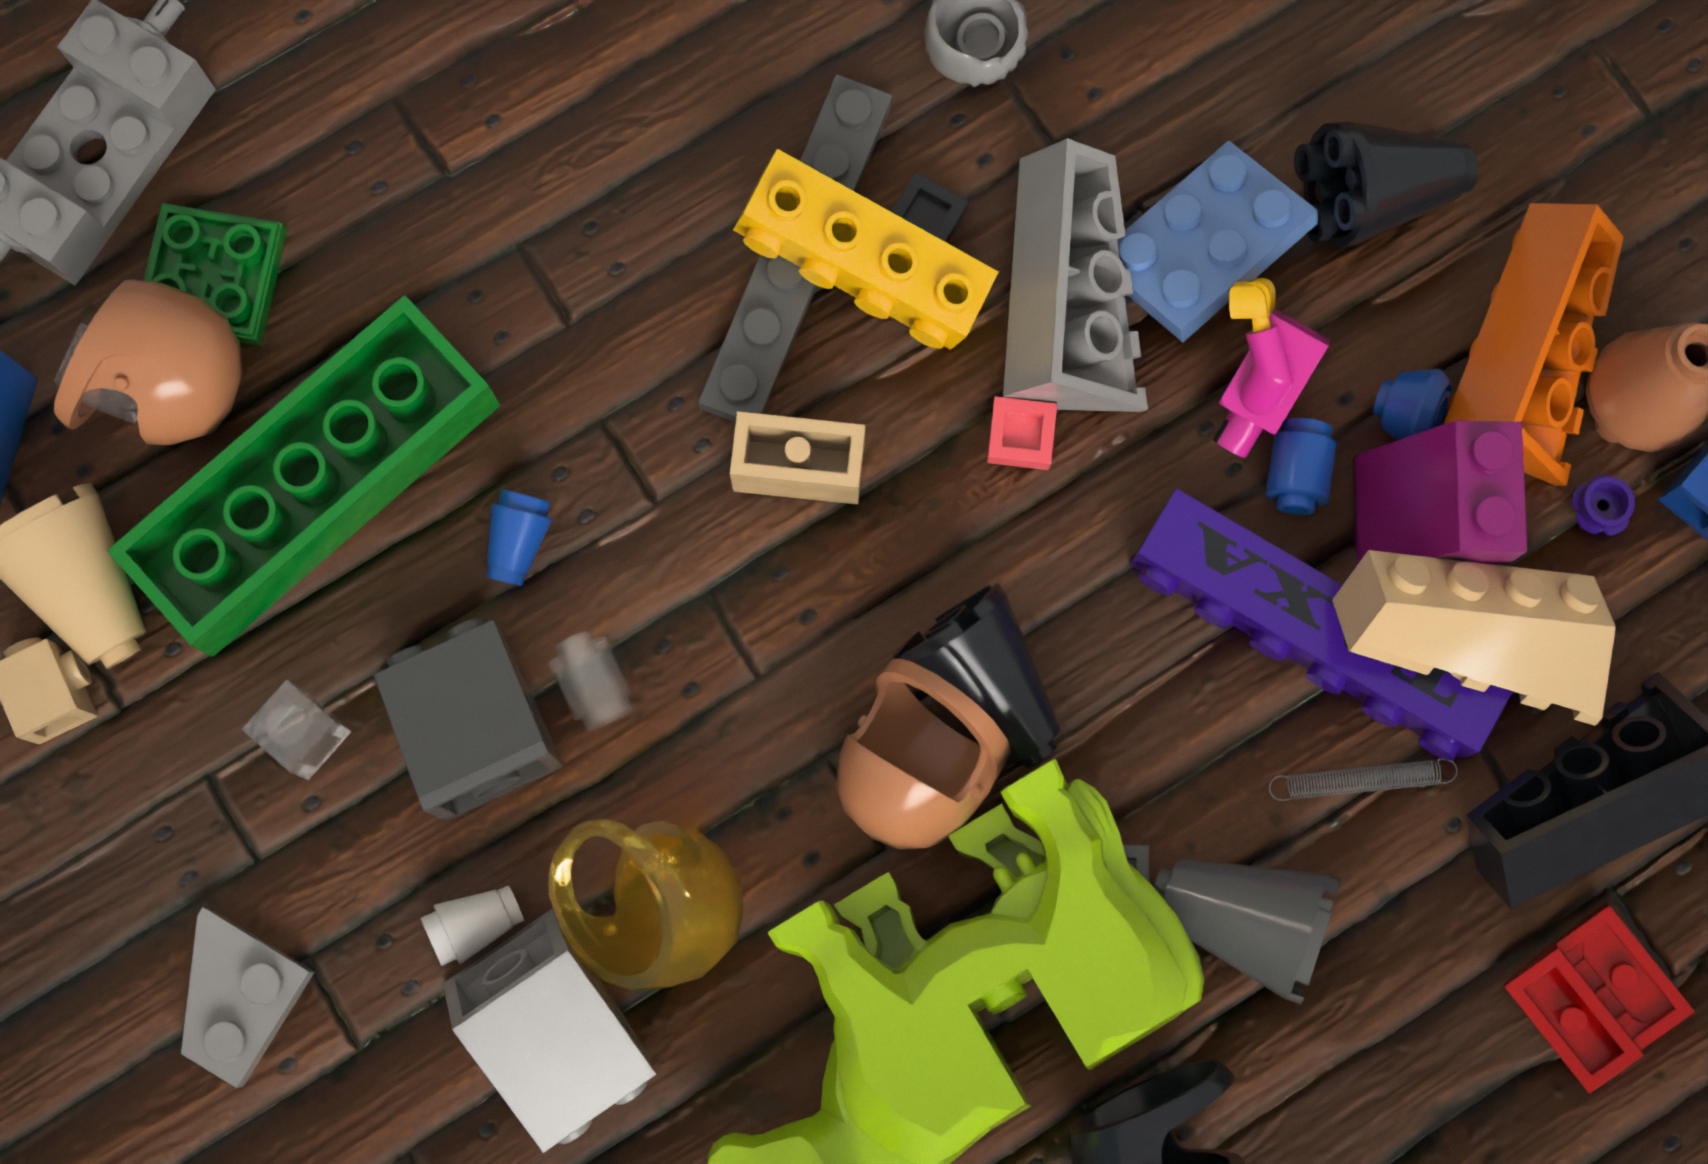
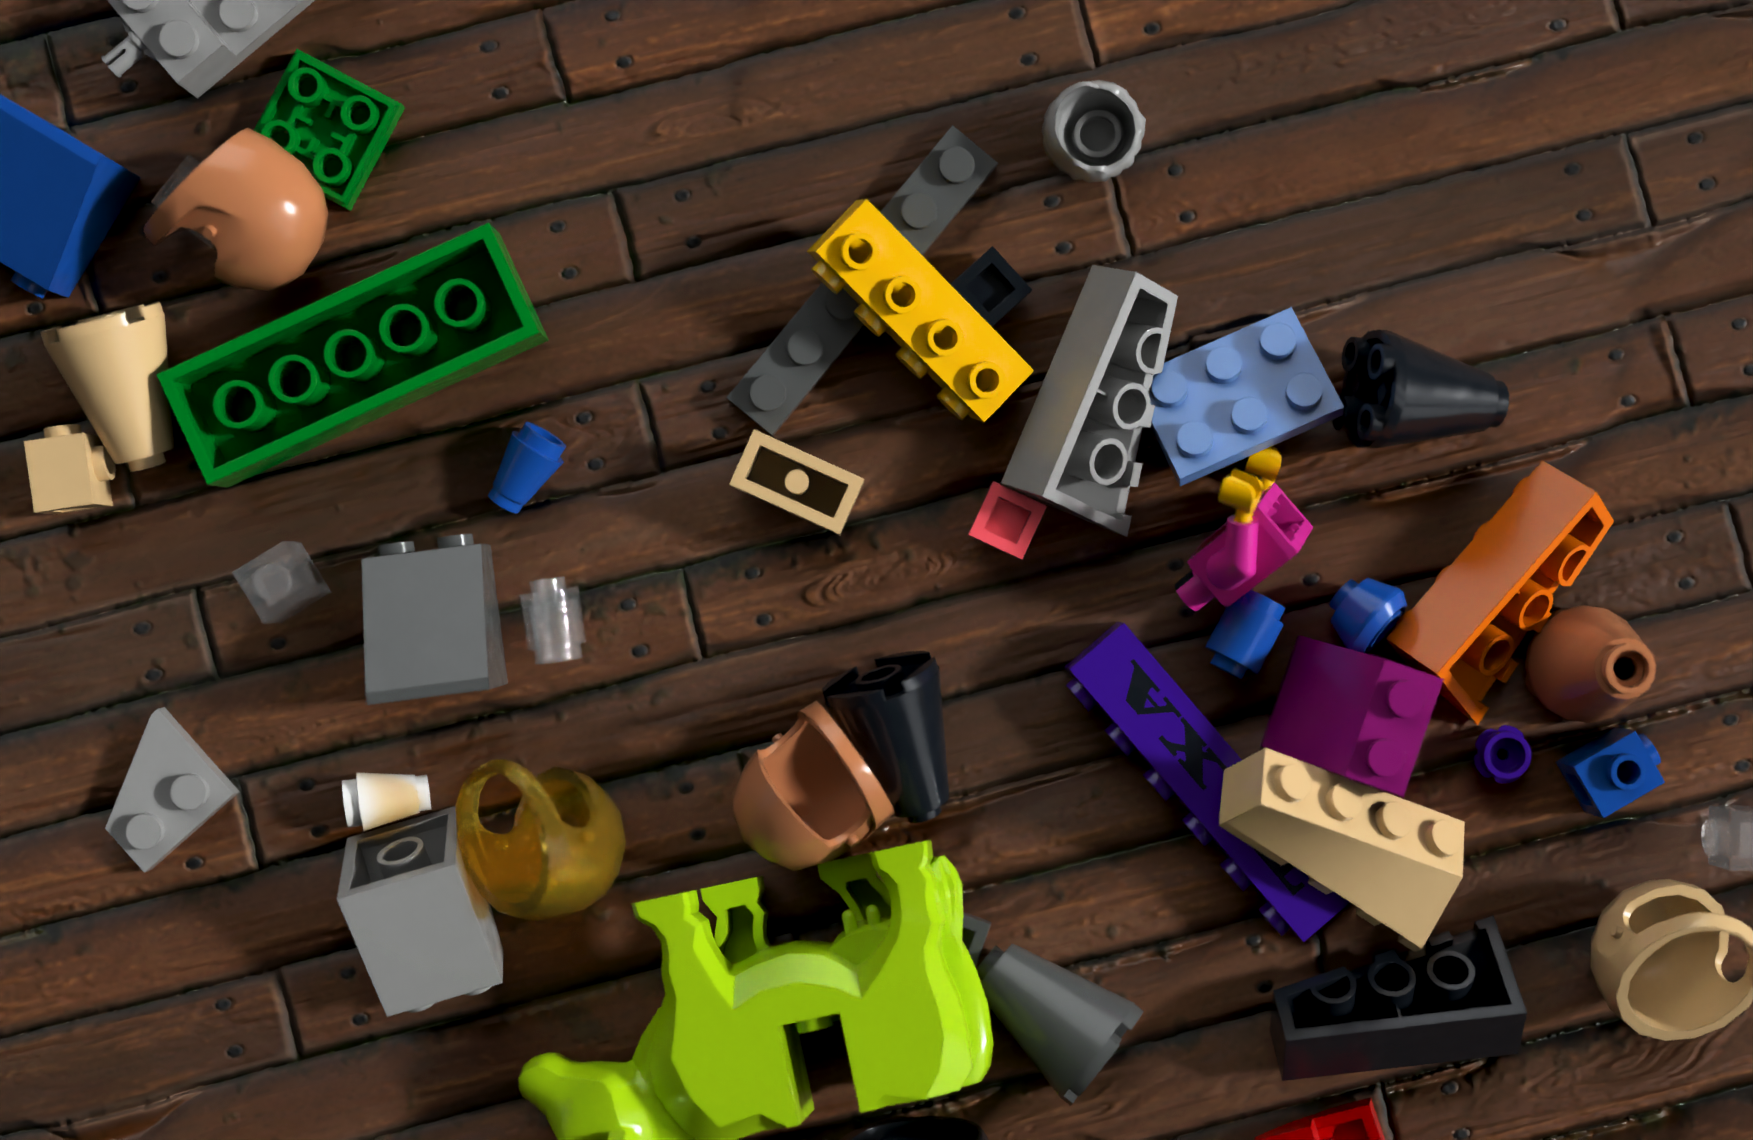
camera: 15 degrees right, 10 degrees up
light grey piece [1269,759,1457,801] -> none

